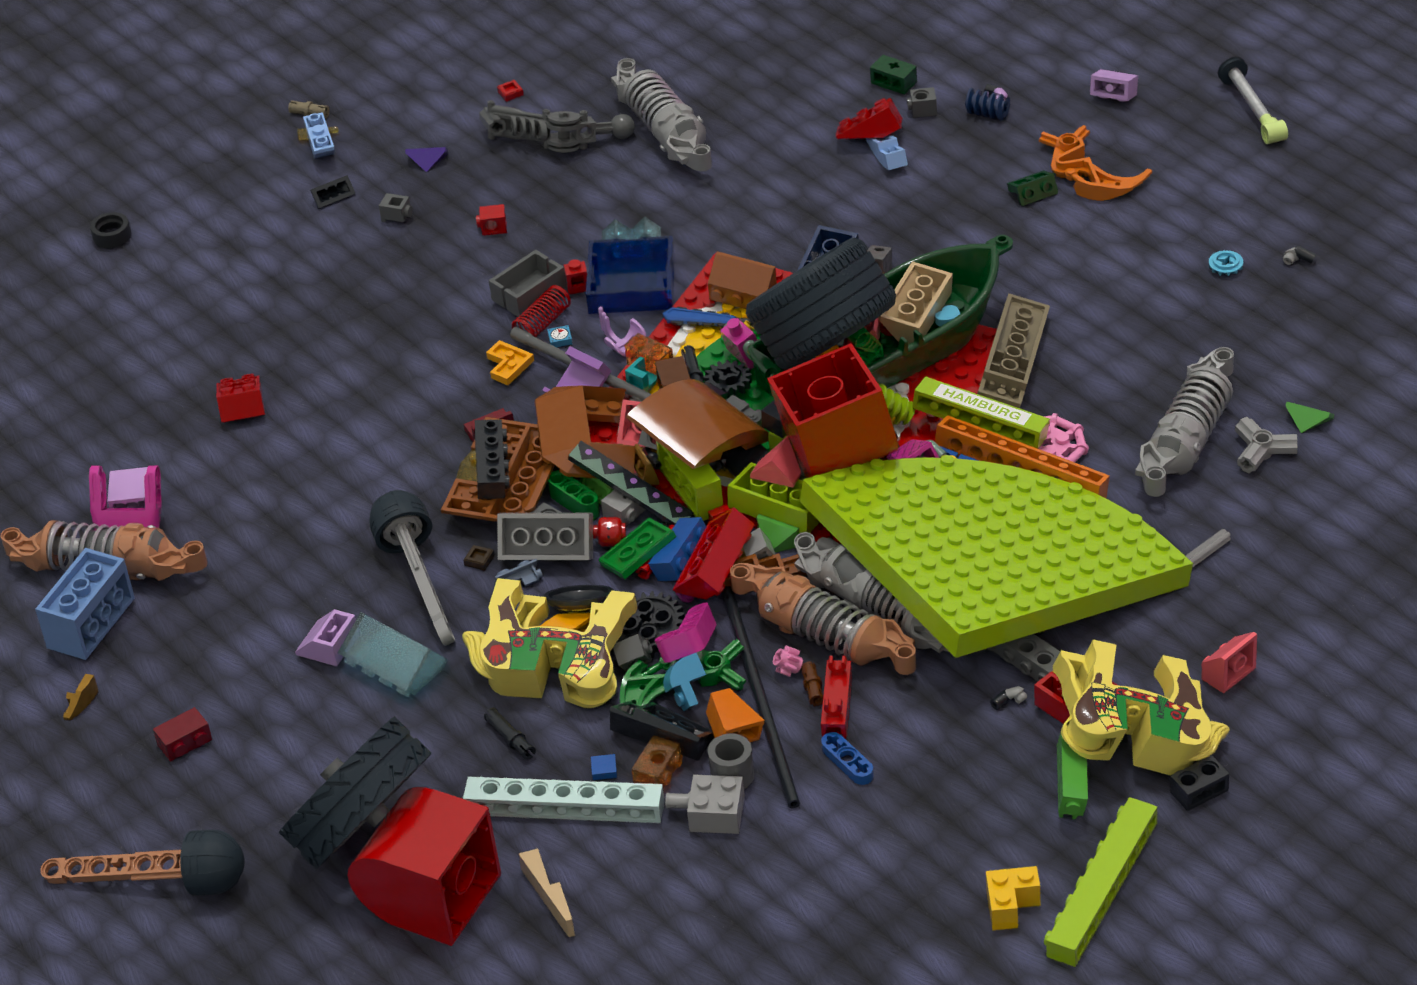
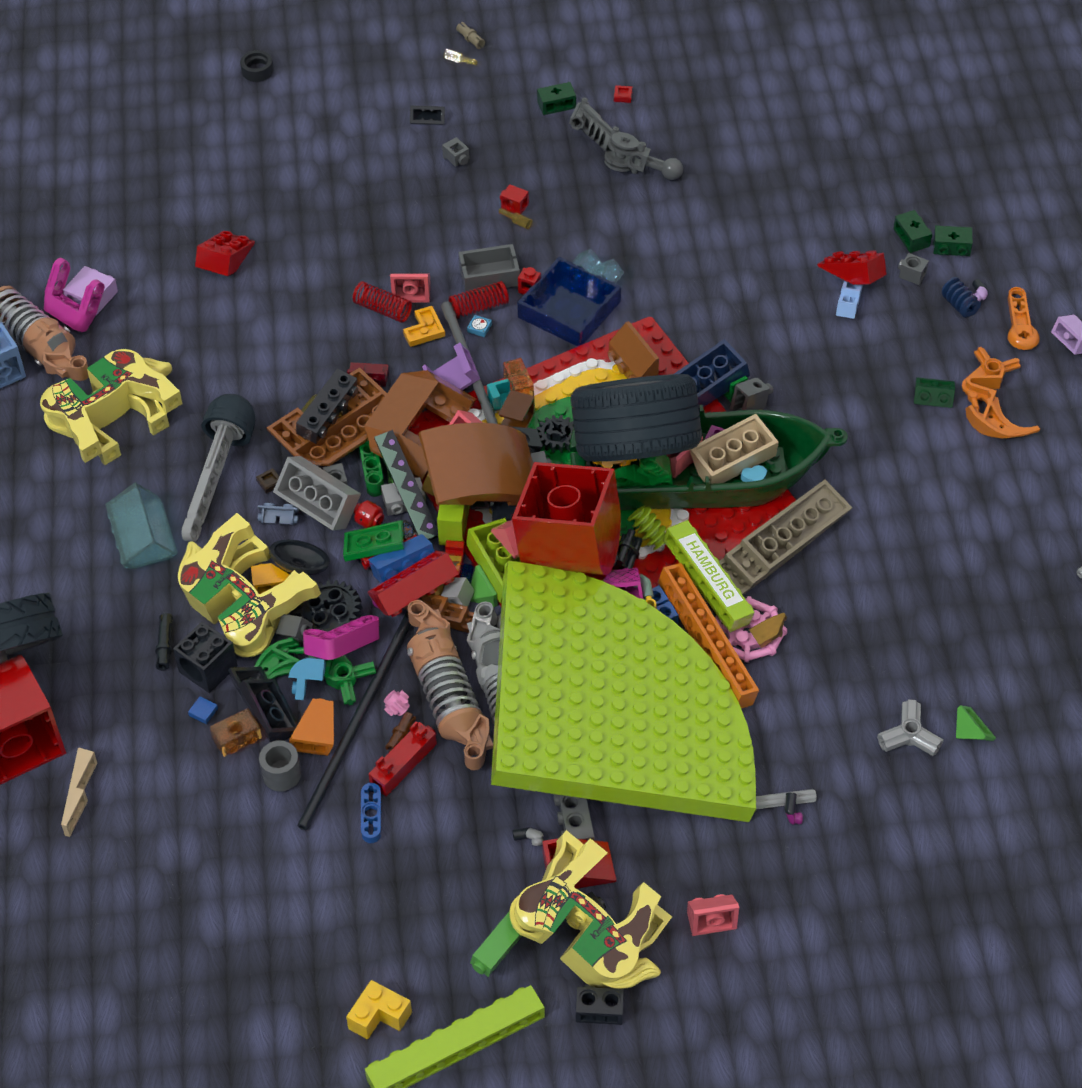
camera: 30 degrees right, 10 degrees up
lavender slope [295,609,359,666] -> none
light blue slope [303,112,335,159] -> none
dark purple slope [405,147,448,172] -> none
light aqua brick [463,777,665,823] -> none
lavender helmet [598,307,646,357] -> none
light grey piece [611,58,712,171] -> none
blue sword [662,307,754,328] -> none
light grey brick [665,775,745,834] -> none
black pin [681,345,704,383] -> none
light grey piece [1135,347,1234,497] -> none
medium azure gear [1209,250,1243,276] -> none
none -> light yellow animal [40,349,182,465]
none -> black brick [173,621,238,693]
none -> red piece [352,281,412,323]
none -> coral slope [390,273,431,303]
none -> clear yellow axle [499,208,533,229]
none -> dark green brick [537,82,576,115]
none -> pearl gold slope [749,613,787,648]
none -> arm [784,792,803,825]
none -> dark green brick [933,225,973,256]
none -> orange beam [1007,287,1040,350]

